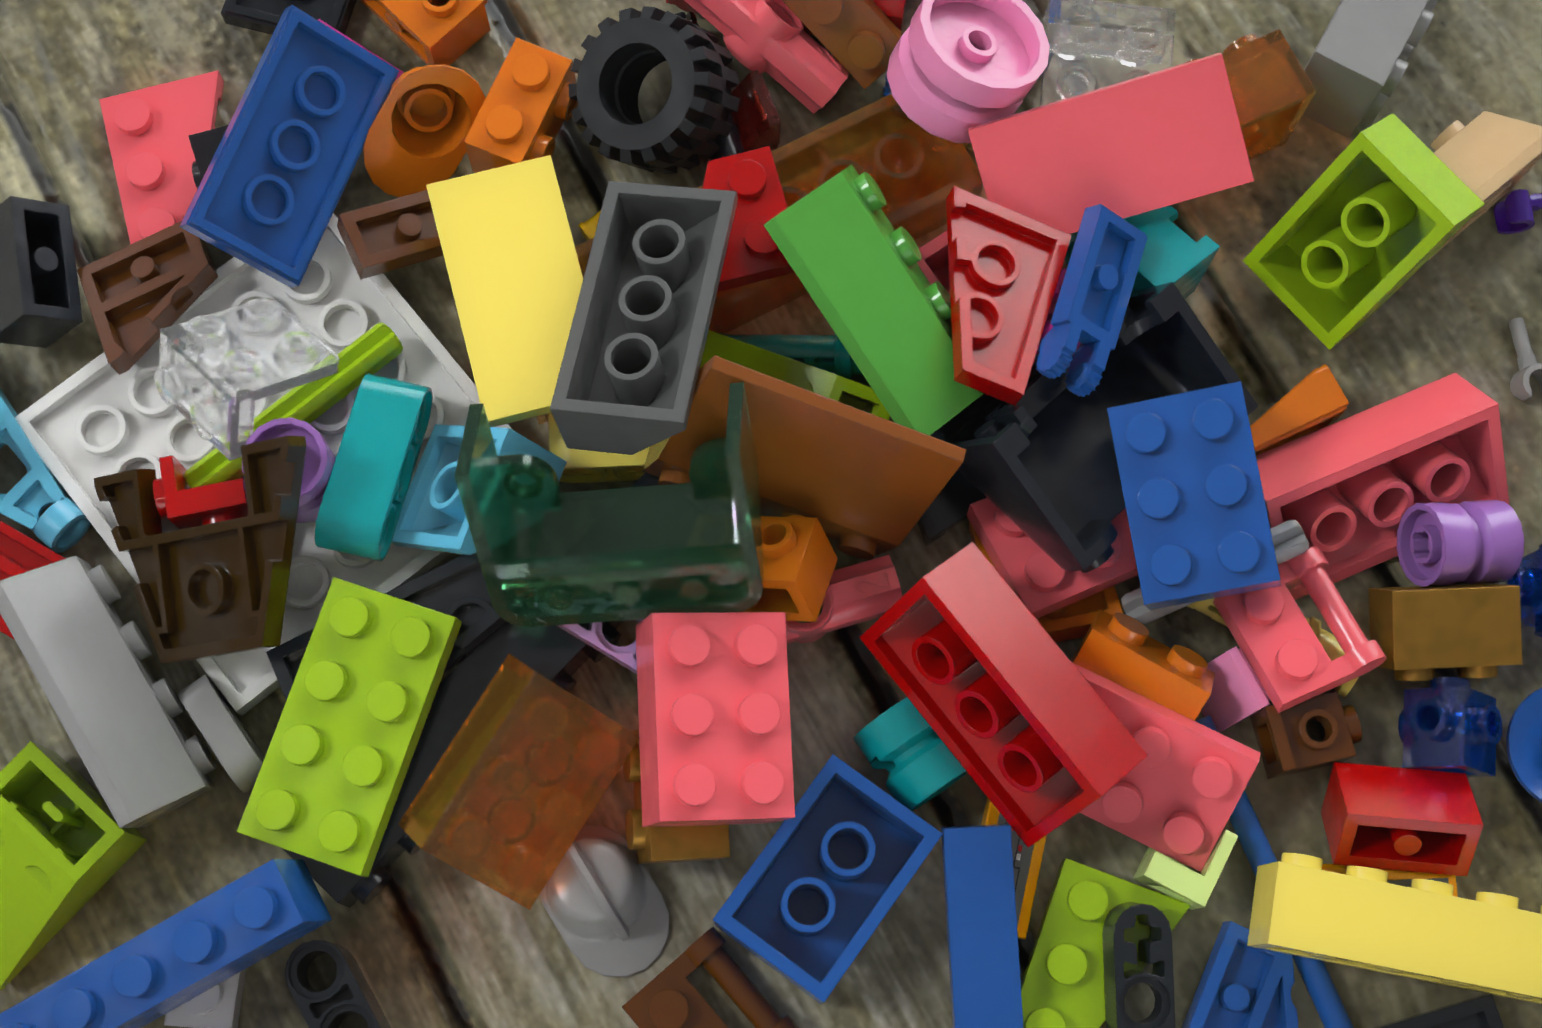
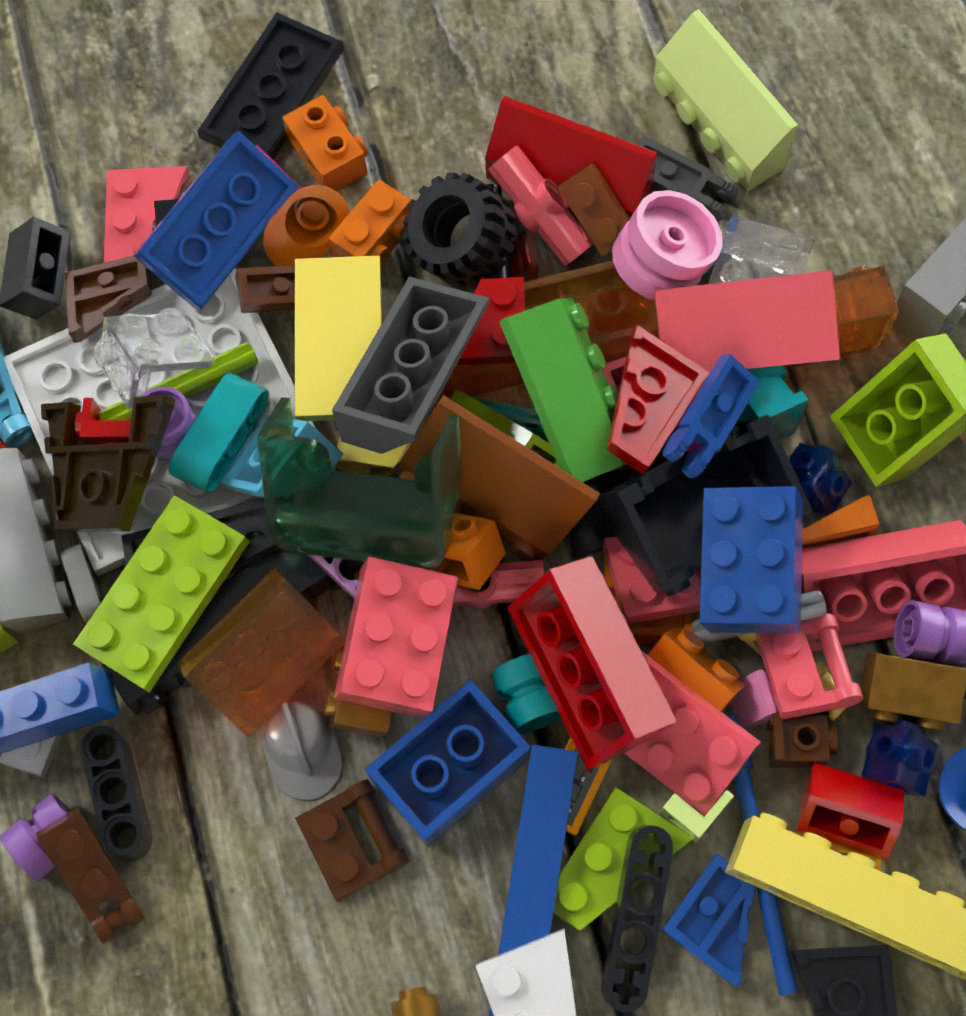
camera: 20 degrees right, 5 degrees down
none -> clear blue brick [789,442,852,516]

